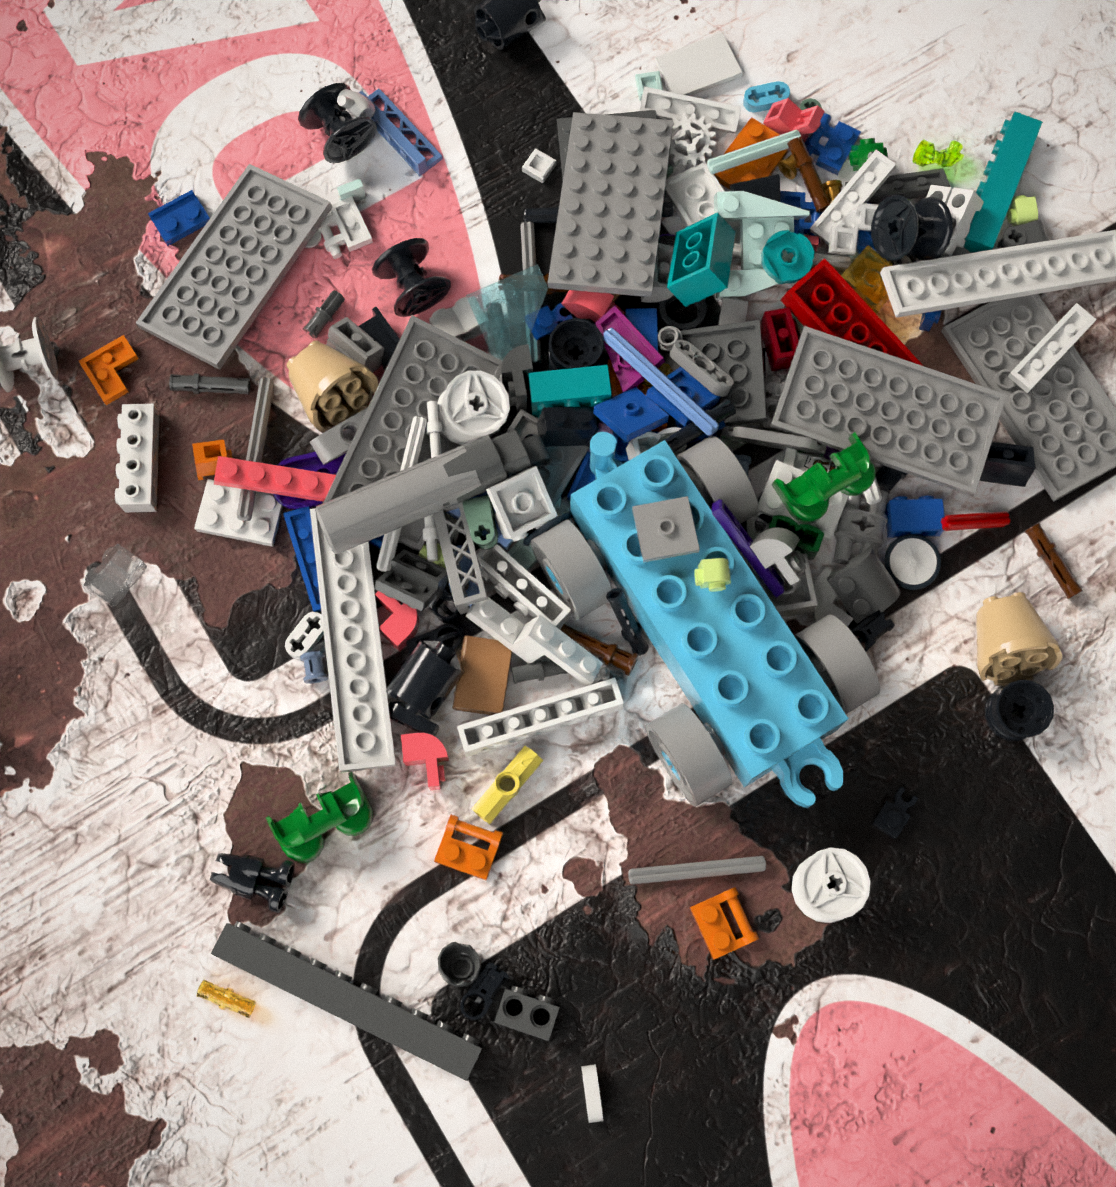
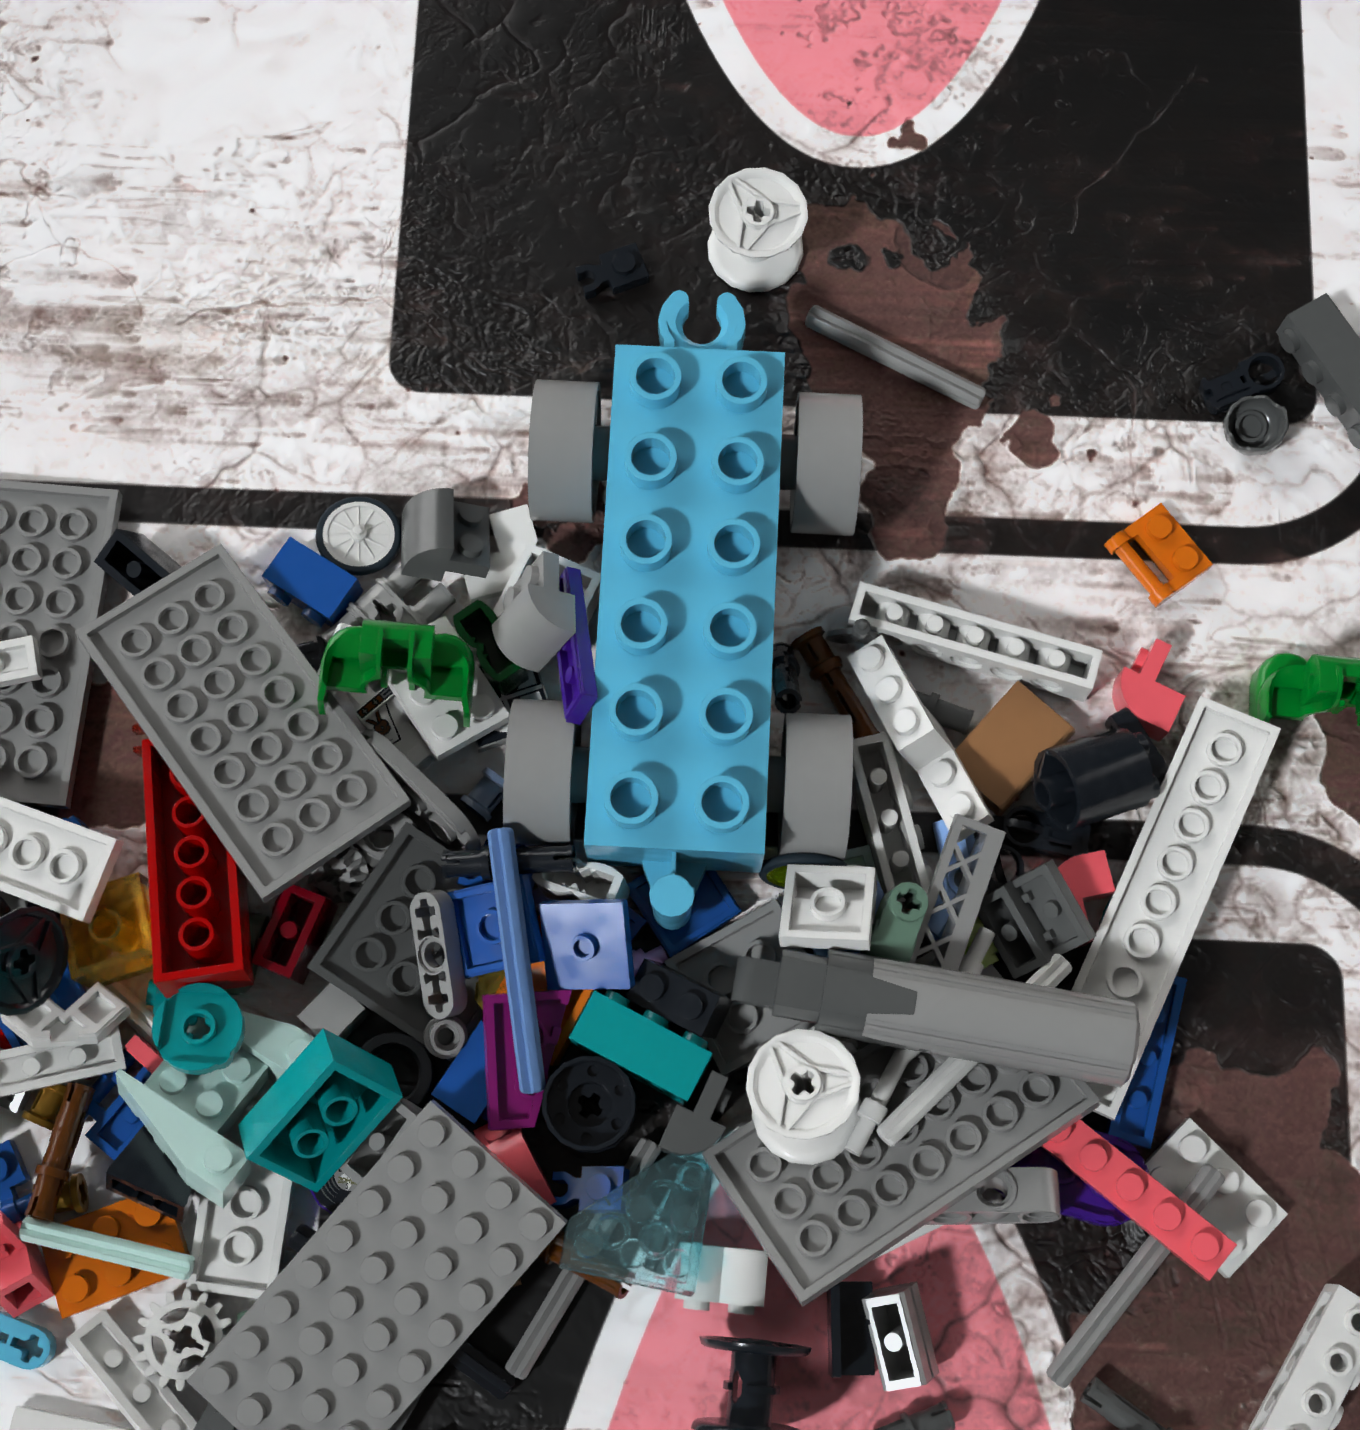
camera: 145 degrees left, 0 degrees up
orange brick [192,440,232,480] -> none
white beam [285,612,324,659] -> none
tan cone [287,340,379,433] -> none
sand blue bush [300,651,328,684] -> none
light yellow piece [472,746,543,825] -> none
dark grey brick [494,986,560,1041] -> none
white beam [581,1064,603,1123] -> none
light grey plate [632,496,700,563] -> none
orange plate [690,887,760,960] -> none
yellowish green plate [694,558,731,592] -> none
black piece [850,610,895,652] -> none
red axle [941,511,1010,531] -> none
tan cone [976,592,1062,686] -> none
black wheel [984,680,1054,741] -> none
reddish brown pin [1025,523,1083,599] -> none

